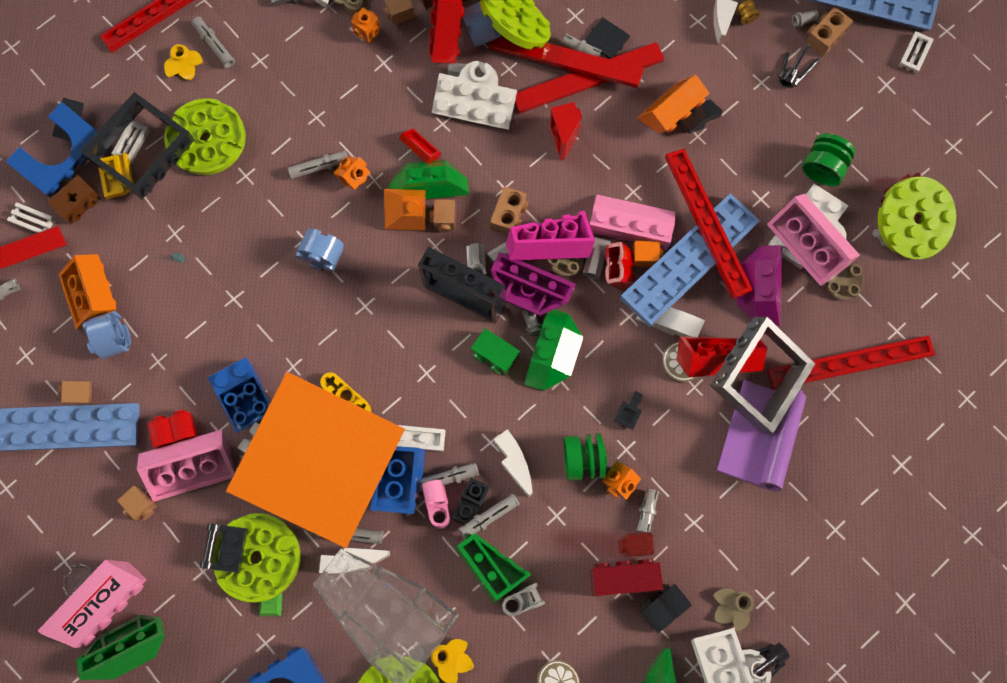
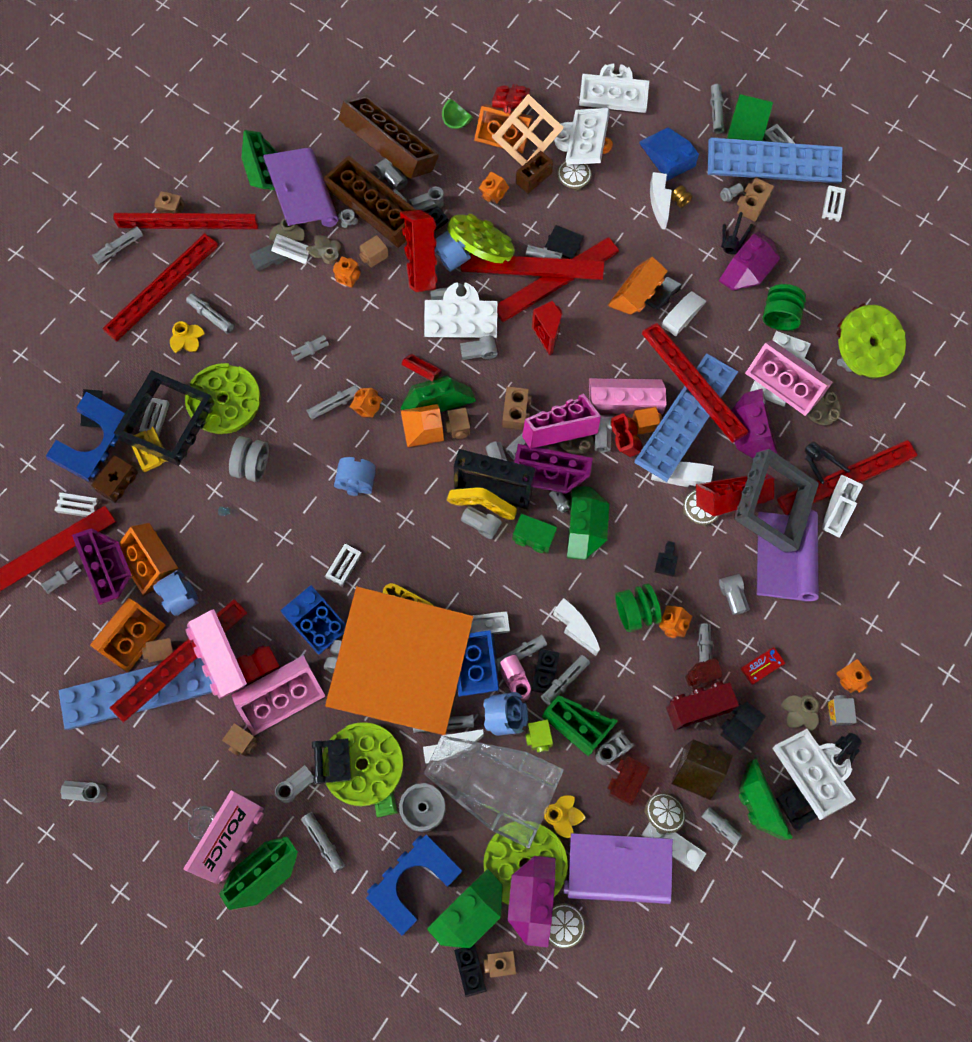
camera: 15 degrees left, 5 degrees down
none -> magenta wedge [72,528,132,605]
none -> orange slope [90,598,165,673]
none -> red tile [109,599,247,723]
none -> bright pink slope [186,609,247,699]
none -> light grey wheel [229,436,269,482]
none -> light grey piece [275,765,314,803]
none -> light grey pin [291,335,329,362]
none -> light grey pin [301,812,345,873]
none -> white tile [325,544,362,587]
none -> light grey wheel [399,783,446,832]
none -> yellow beam [447,488,517,520]
none -> light grey piece [460,335,498,360]
none -> light grey piece [461,506,502,539]
none -> medium blue brick [484,692,528,736]
none -> lime brick [525,720,553,753]
none -> clear red brick [607,756,650,806]
none -> white slope [661,291,706,336]
none -> dark brown slope [671,739,733,800]
none -> magenta wedge [719,232,780,291]
none -> light grey piece [719,574,750,615]
none -> red tile [741,647,785,685]
none -> black plant [804,442,850,484]
none -> white slope [822,475,863,538]
none -> light grey brick [828,695,857,726]
none -> orange brick [836,659,872,693]

